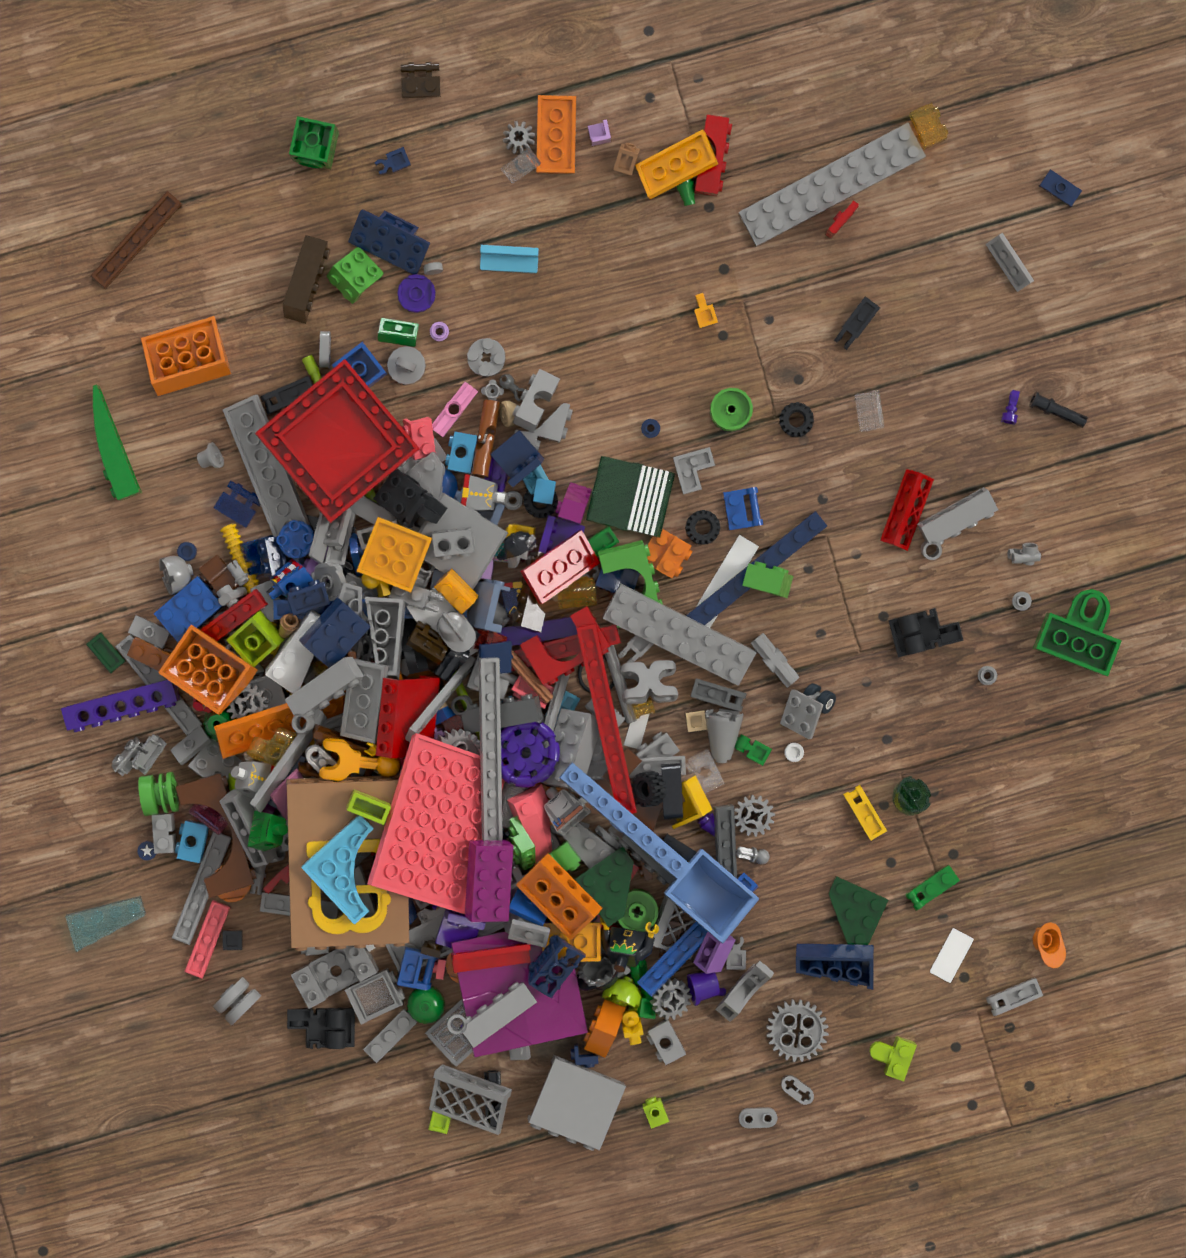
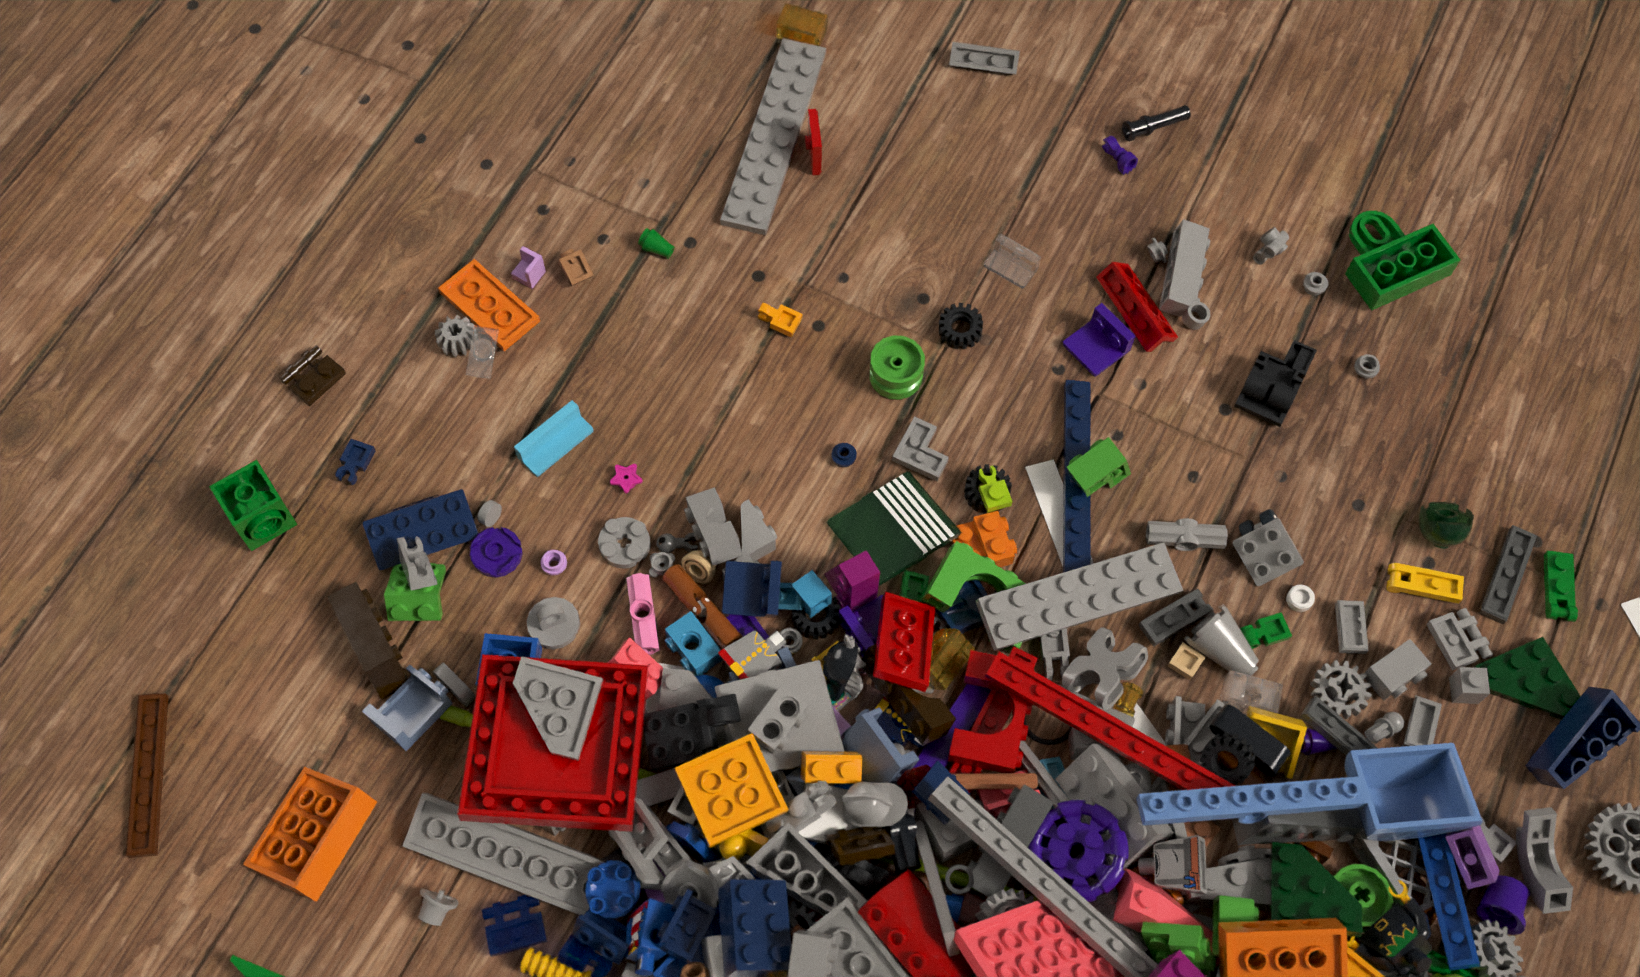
camera: 45 degrees left, 25 degrees down
black plate [260,376,313,415] -> none
green slope [378,318,419,347] -> none
light orange plate [635,129,718,200] -> none
red arch [695,114,732,197] -> none
blue plate [723,487,764,531] -> none
black hinge [834,296,880,350] -> none
none -> sand blue panel [362,664,453,751]
none -> light grey hinge [397,536,437,590]
none -> light grey plate [513,657,603,761]
none -> dark pink plate [610,464,643,494]
none -> lime plate [978,466,1013,513]
none -> dark purple bracket [1063,303,1135,377]
none -> light grey plate [1147,238,1168,263]
none -> light grey plate [1335,600,1369,654]
none -> light grey brick [1364,639,1432,701]
none -> light grey tile [1404,695,1442,746]
none -> light grey plate [1426,608,1493,671]
none -> light grey brick [1449,667,1490,704]
none -> dark grey tile [1479,525,1537,624]

